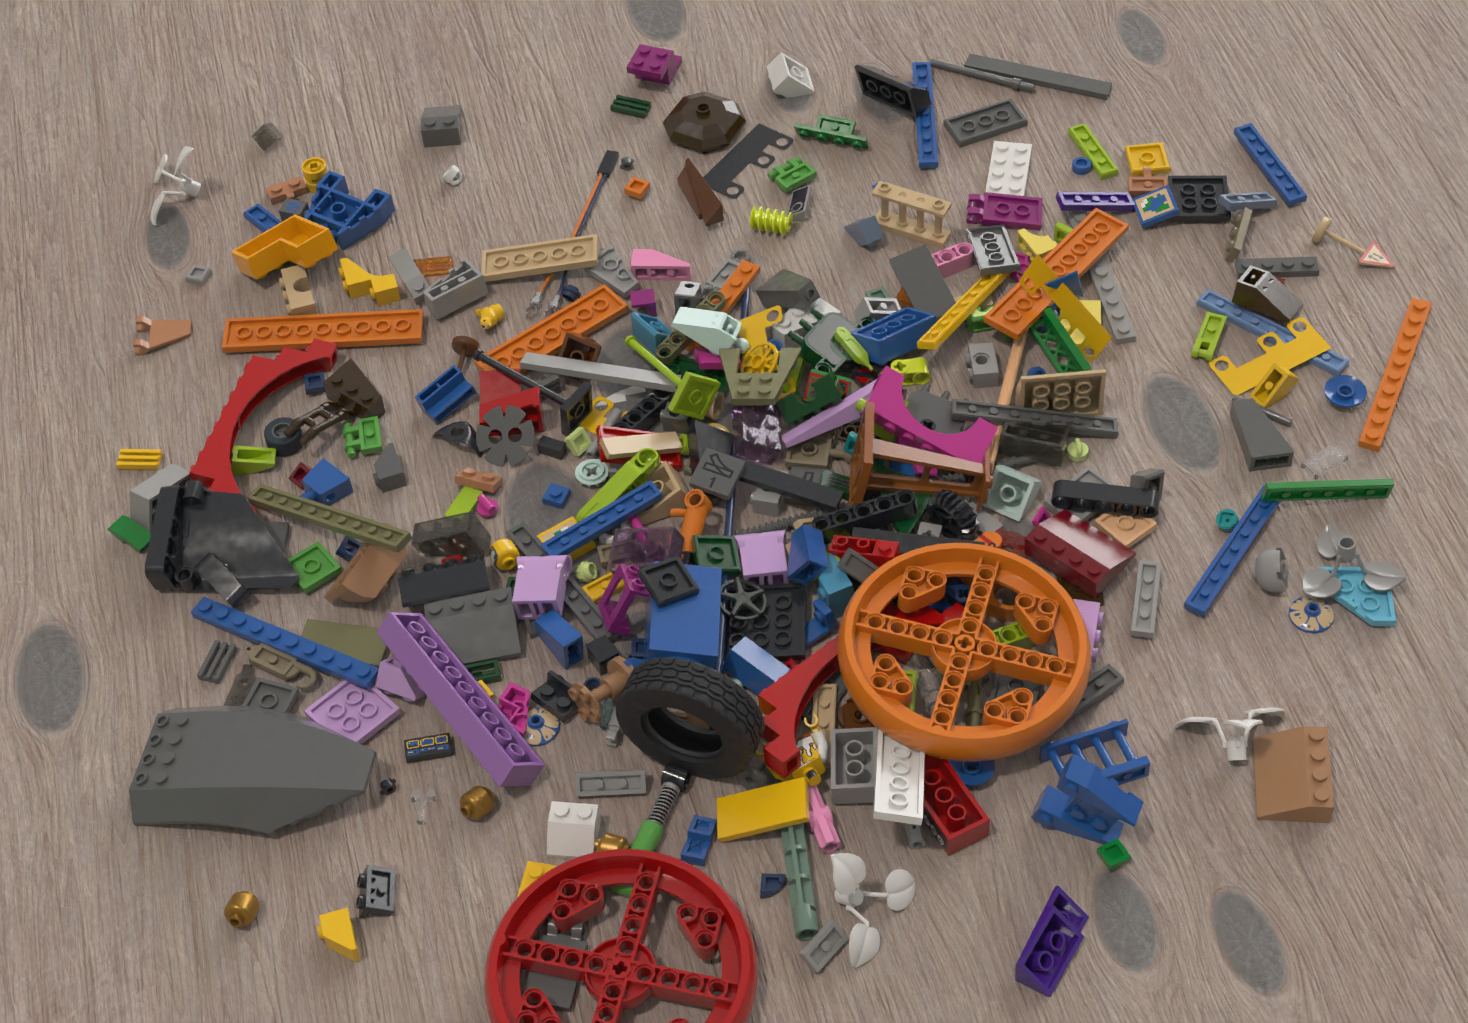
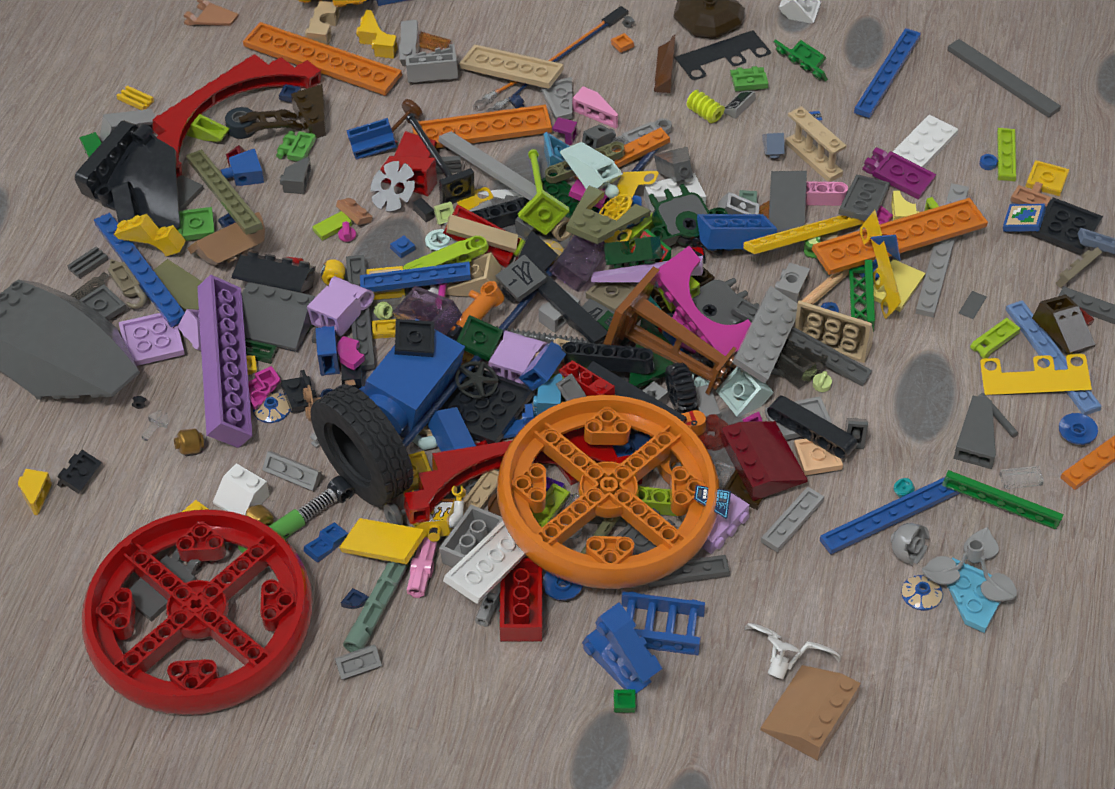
camera: 25 degrees right, 0 degrees up
tile [404,733,453,763] -> none
clear smoke wedge [411,511,491,557] -> none
black piece [432,421,483,457] -> none
yellow animal [474,304,505,330] -> none
reddish brown slope [558,332,602,383] -> none
magenta panel [598,563,650,636] -> none
white plant [831,853,916,968] -> none
lime piece [834,327,874,371] -> none
black slope [854,64,932,118] -> none
neon yellow piece [891,357,931,386] -> none
dark grey bar [930,59,1035,92] -> none
dark grey tile [943,98,1028,148] -> none
dark purple slope [1015,886,1089,997] -> none
dark purple plate [1055,192,1135,211] -> none
yellow slope [1249,363,1300,408] -> none
none -> yellow arch [114,214,186,257]
none -> dark pink tile [337,336,365,370]
none -> dark blue sticker [694,485,731,519]
none -> light grey plate [732,286,798,383]
none -> dark grey sticker [959,291,987,319]

